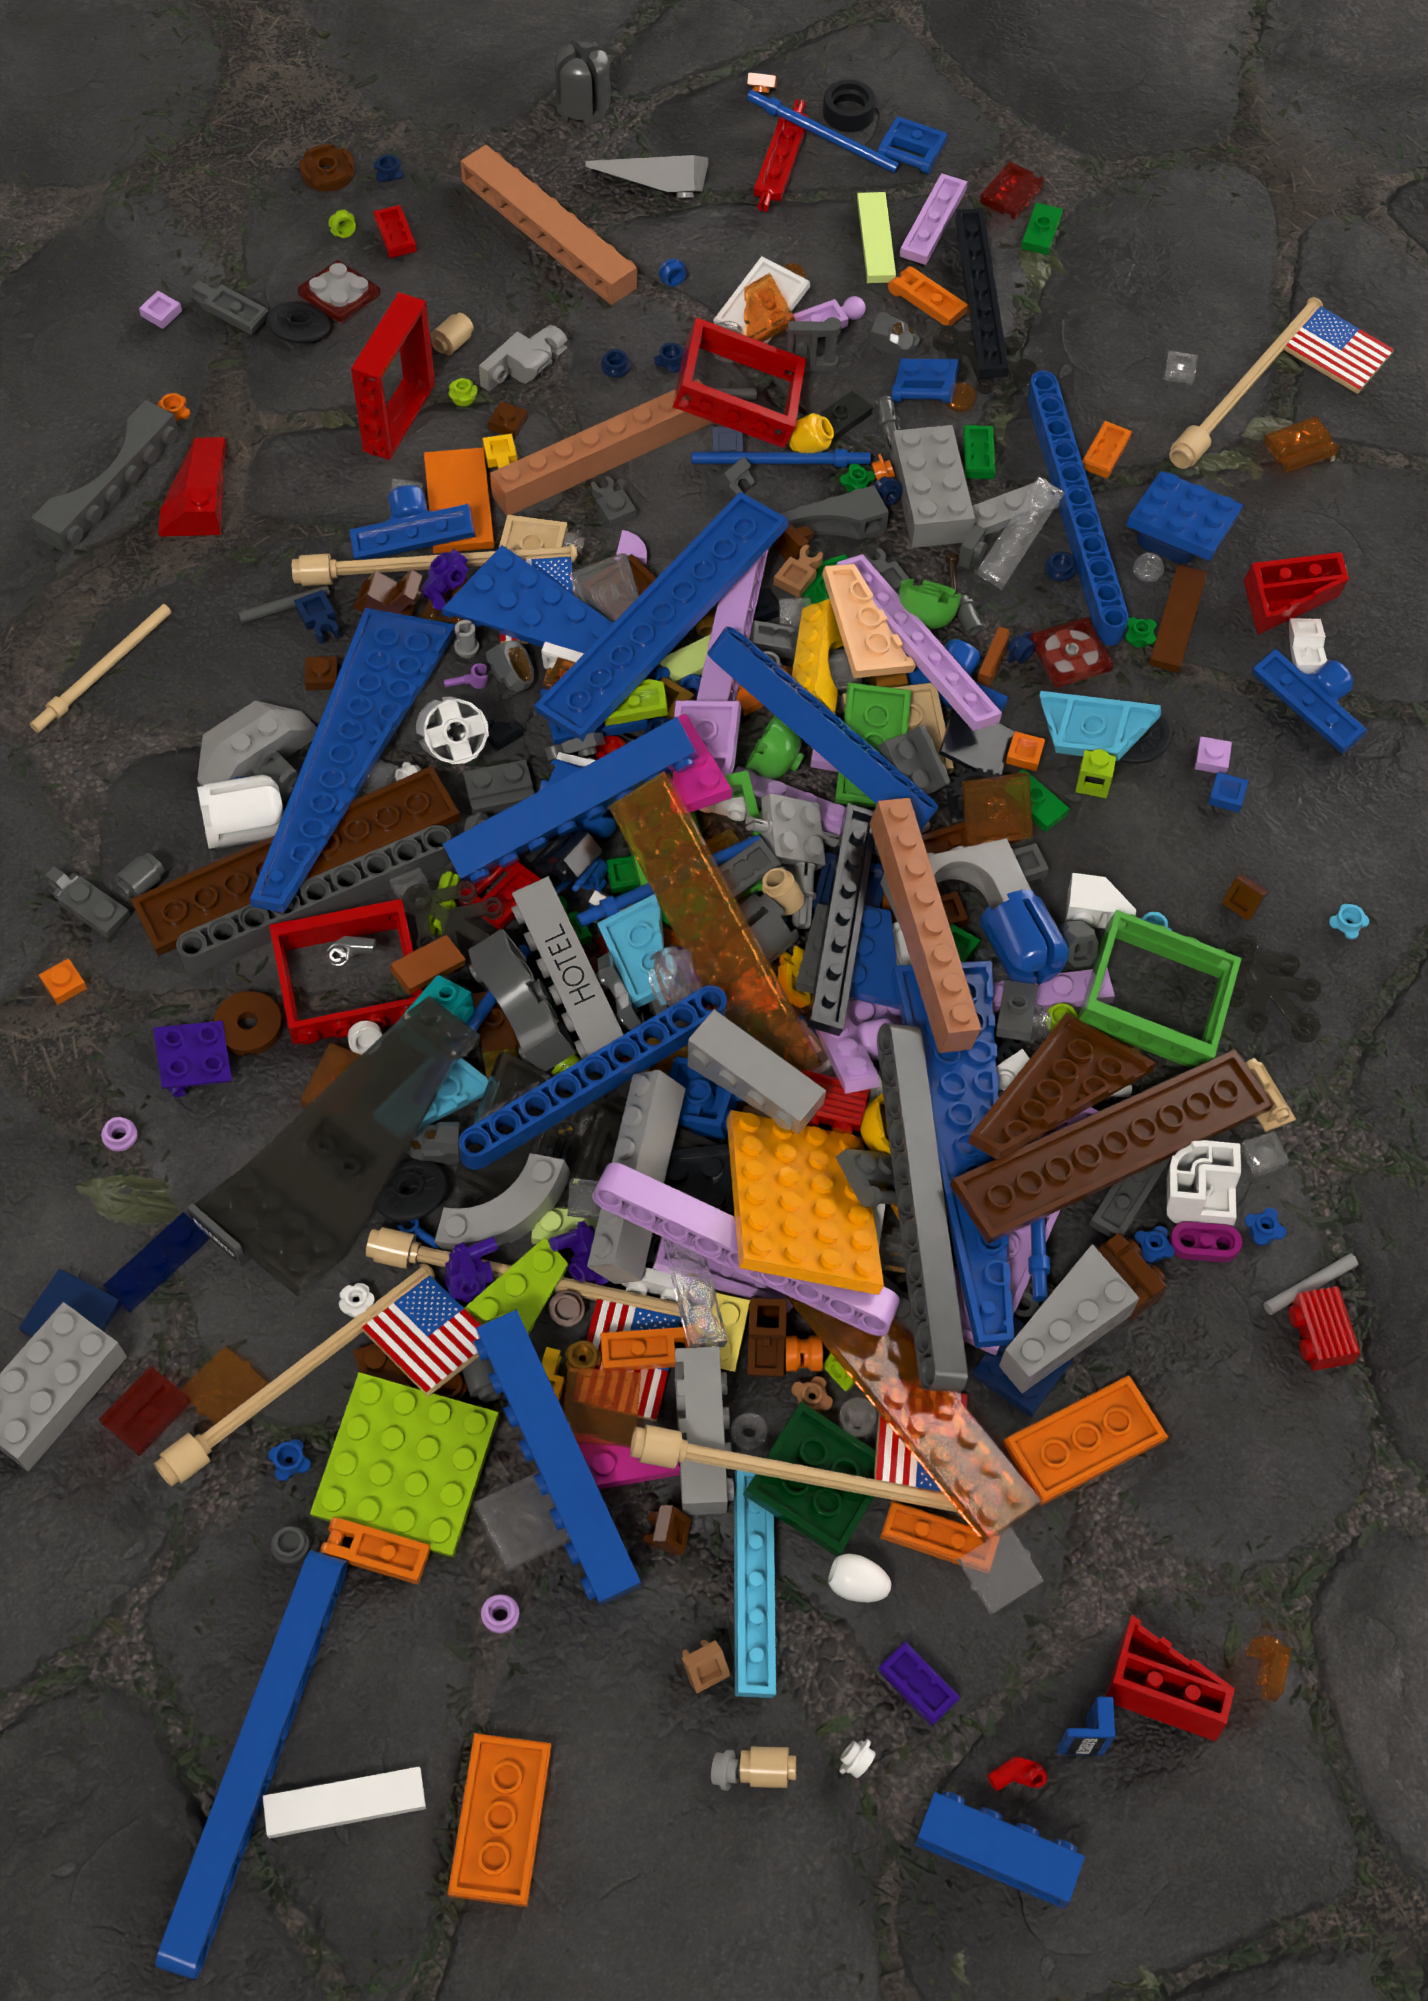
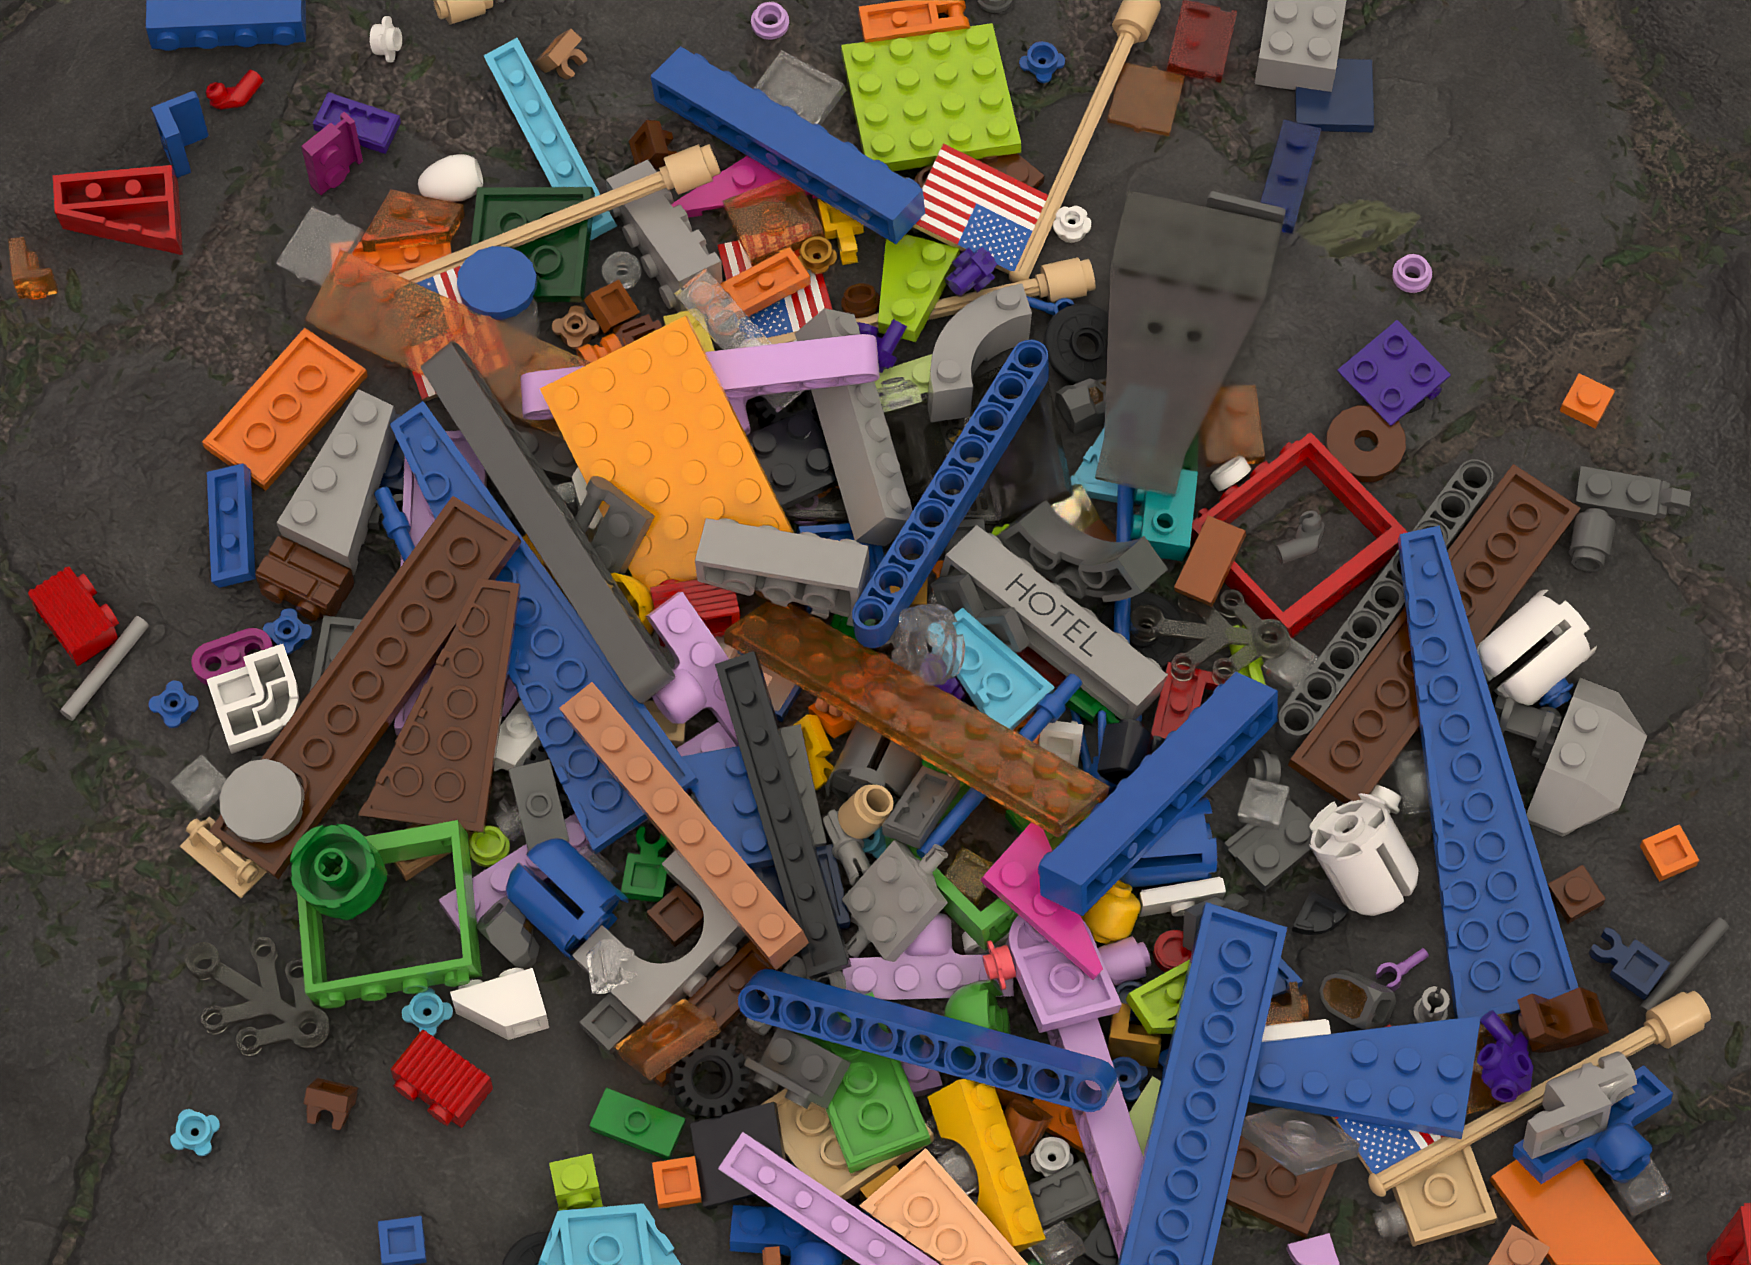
camera: 155 degrees right, 5 degrees up
none -> blue plate [207,463,256,588]
none -> light grey tile [219,759,305,843]
none -> green brick [290,824,388,920]
none -> magenta plate [301,112,363,195]
none -> clear orange wing [361,189,465,252]
none -> red brick [390,1029,493,1128]
none -> blue tile [457,246,537,320]
none -> dark orange plate [584,280,640,333]
none -> clear tile [586,939,637,994]
none -> coral plate [982,940,1016,990]
none -> clear plate [1238,777,1290,830]
none -> light grey plate [1523,1051,1637,1159]
none -> orange plate [1640,824,1699,882]

